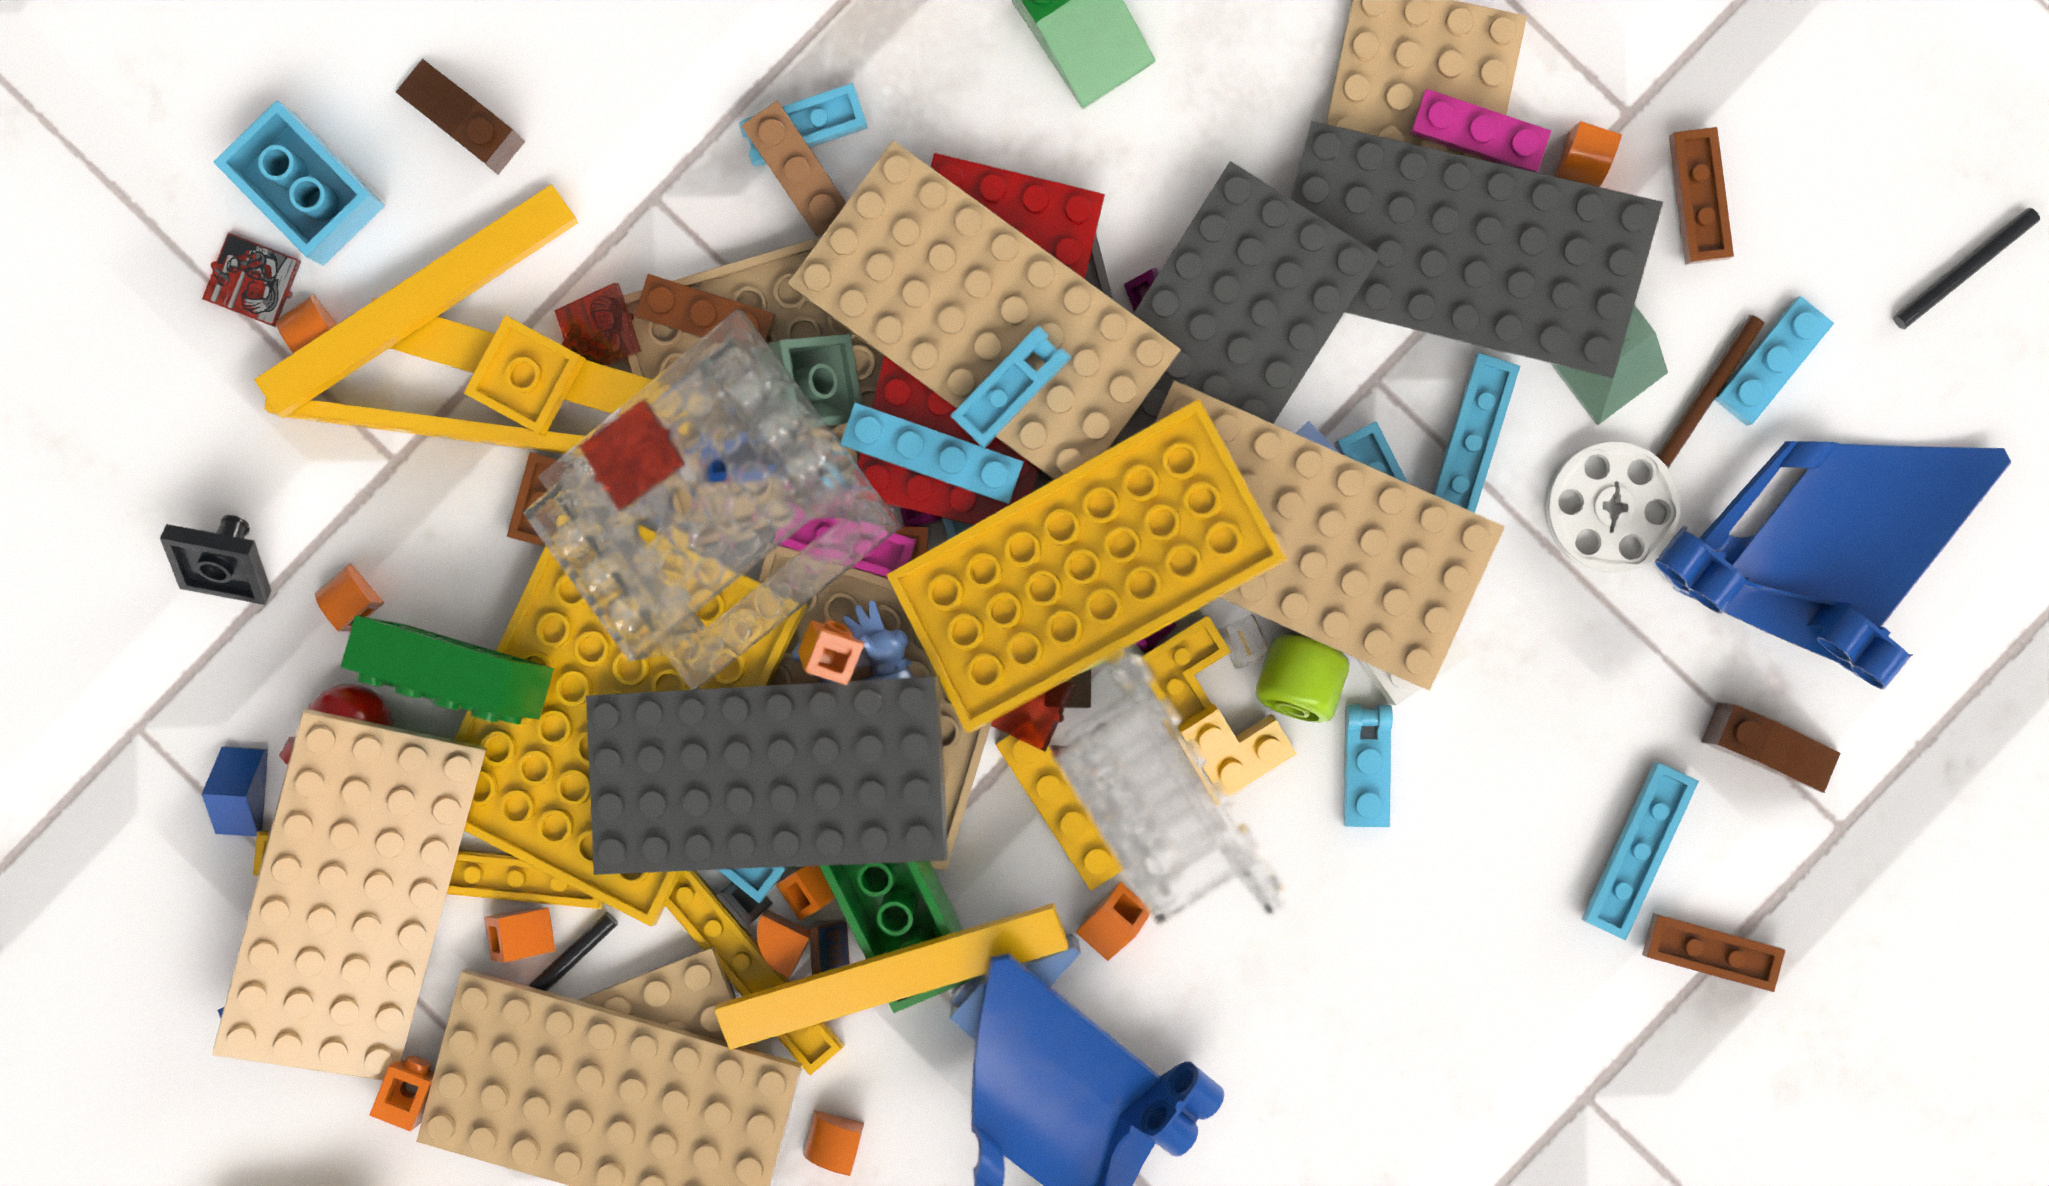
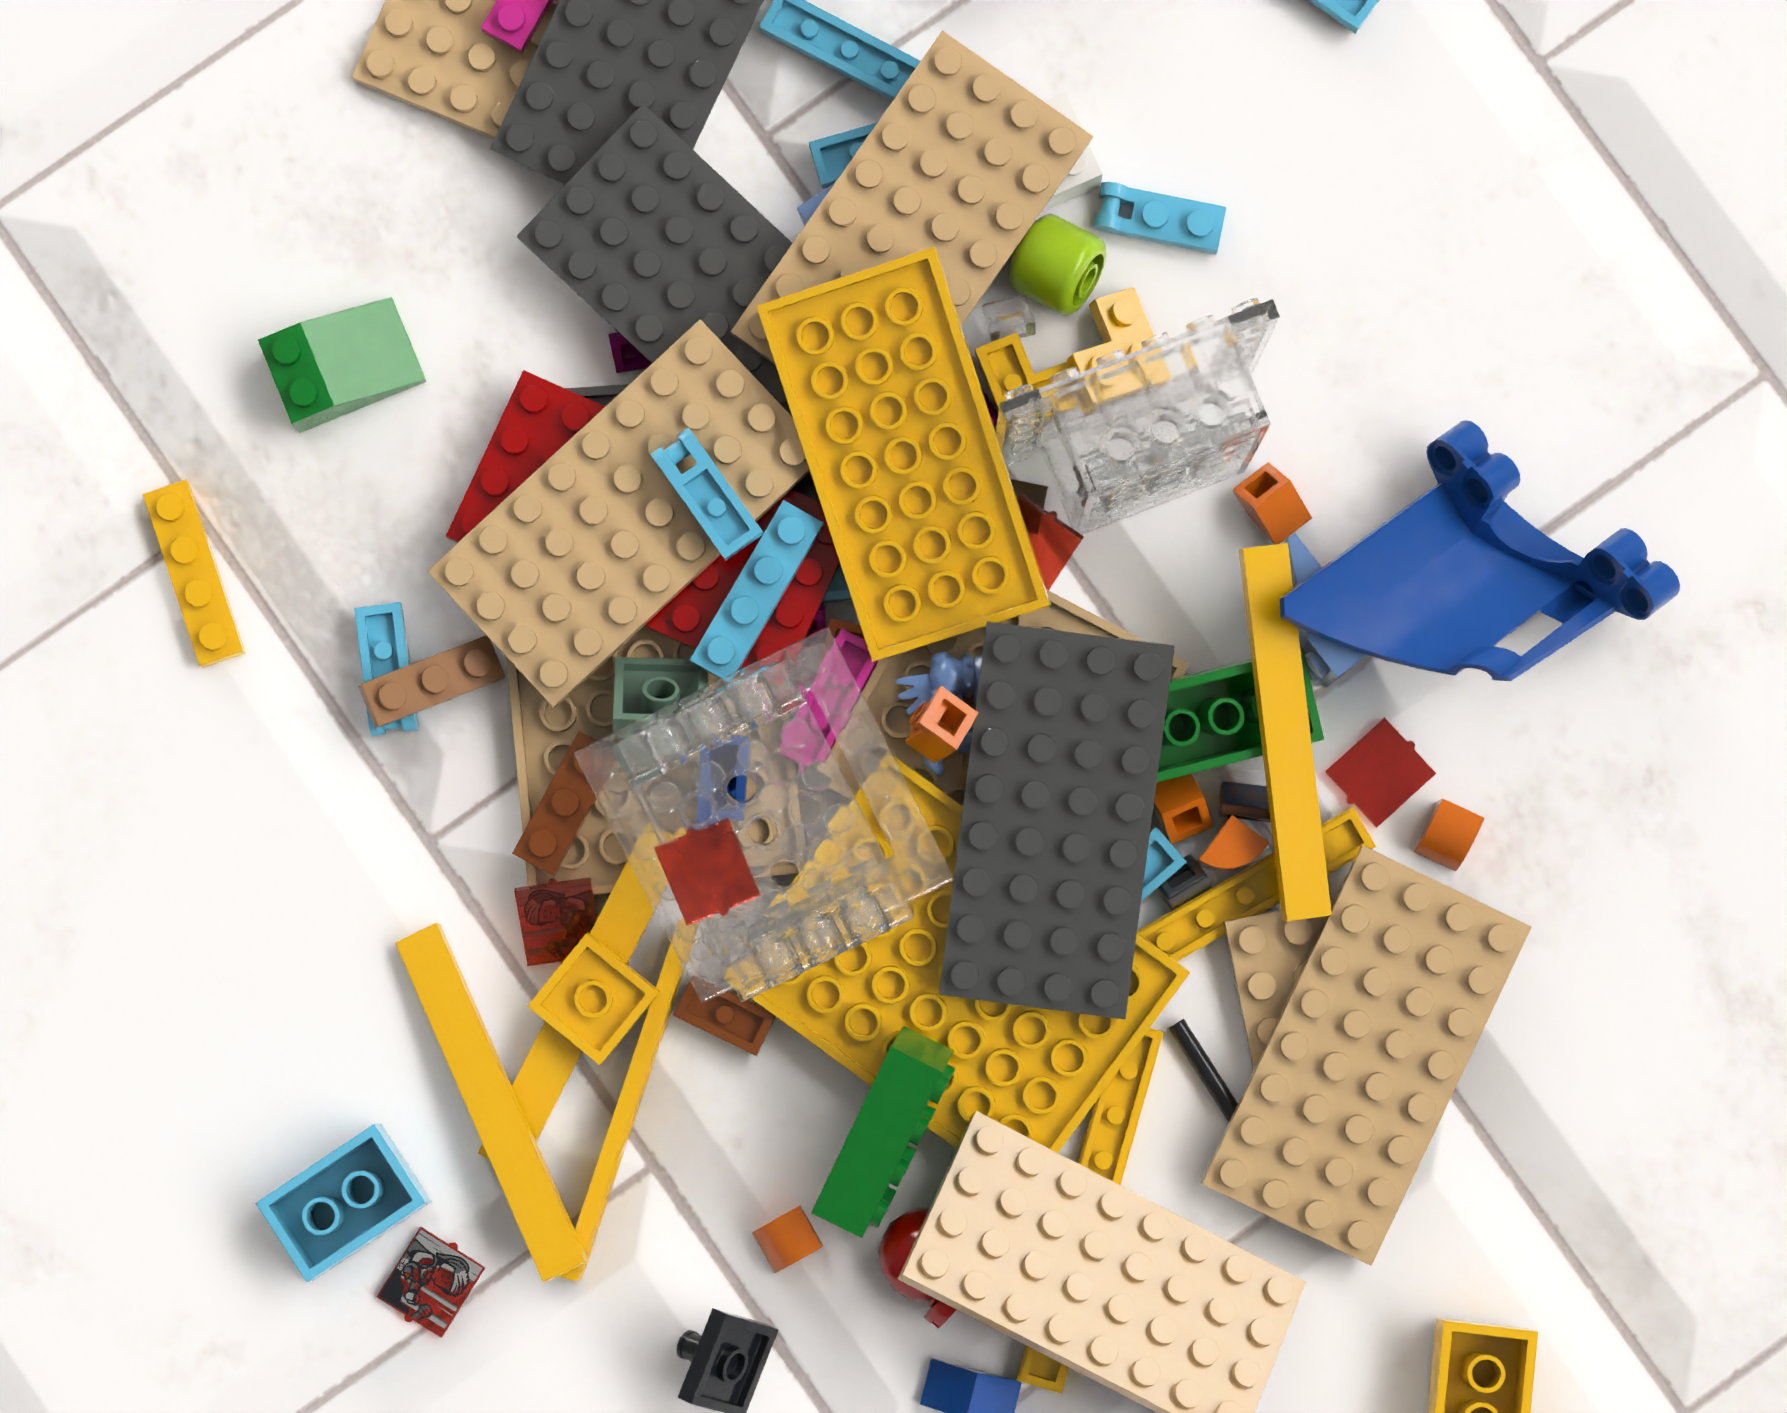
camera: 75 degrees left, 5 degrees down
orange brick [276,294,336,353] -> none
orange brick [369,1055,434,1132] -> none
reddish brown slope [396,59,525,175] -> none
orange brick [484,908,555,963] -> none
yellow plate [995,720,1127,891] -> none
none -> clear red piece [1325,717,1436,828]

